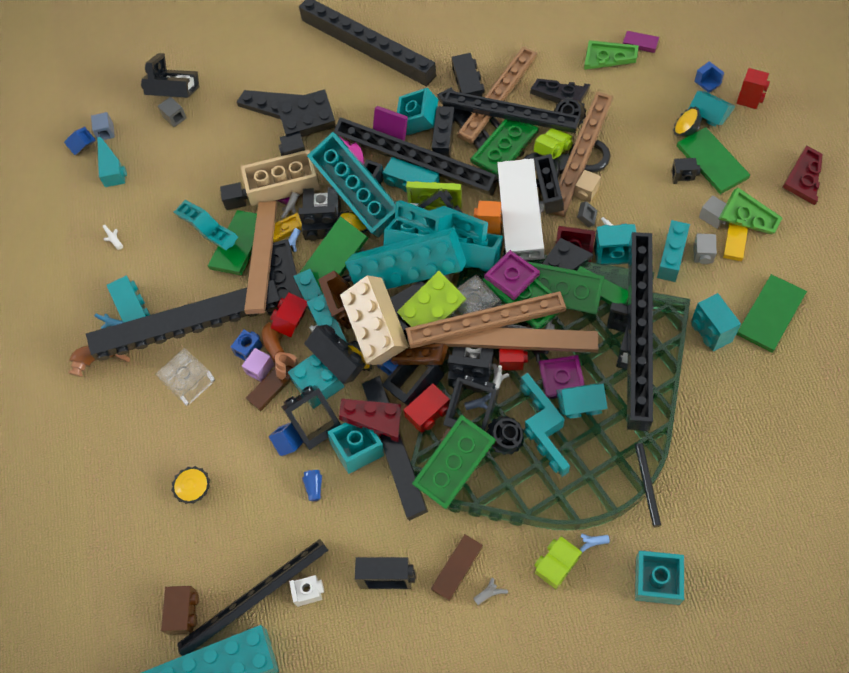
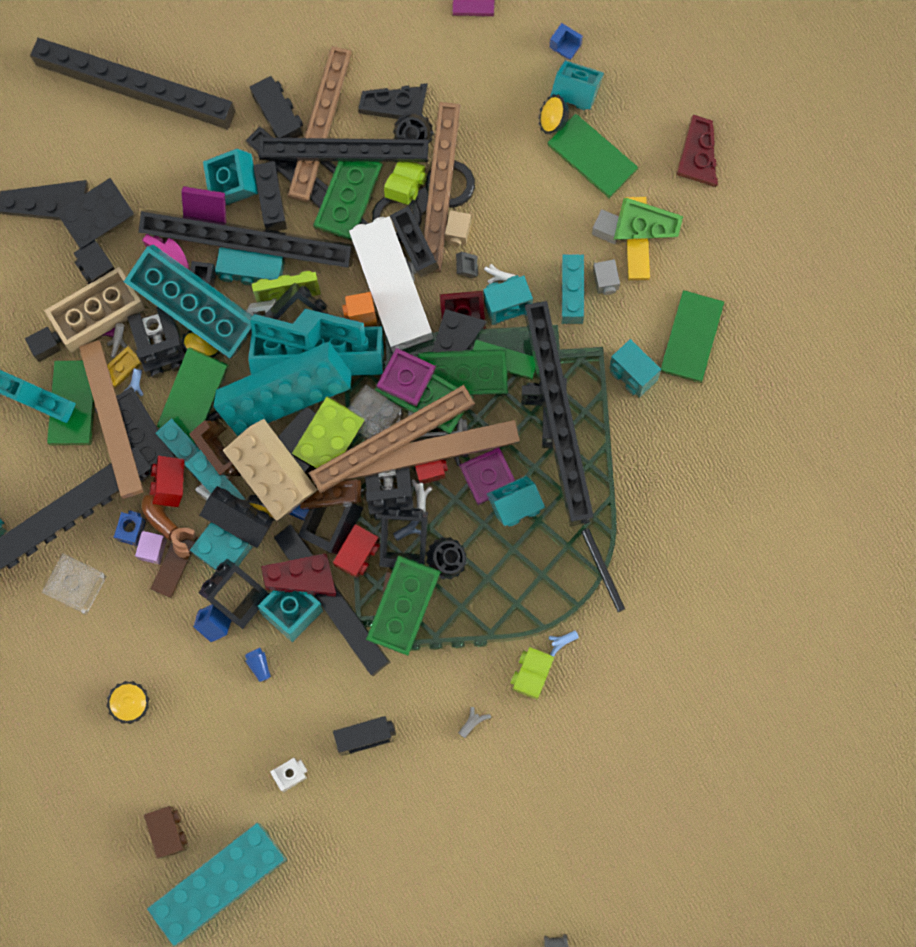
camera: 20 degrees left, 15 degrees up
black tile [177,539,329,656] -> none
reddish brown tile [431,534,483,602] -> none
teal bracket [520,373,570,477] -> none
bright green wing [584,40,639,70] -> none
teal brick [635,551,684,605] -> none
black brick [671,158,700,184] -> none
red brick [736,68,770,109] -> none

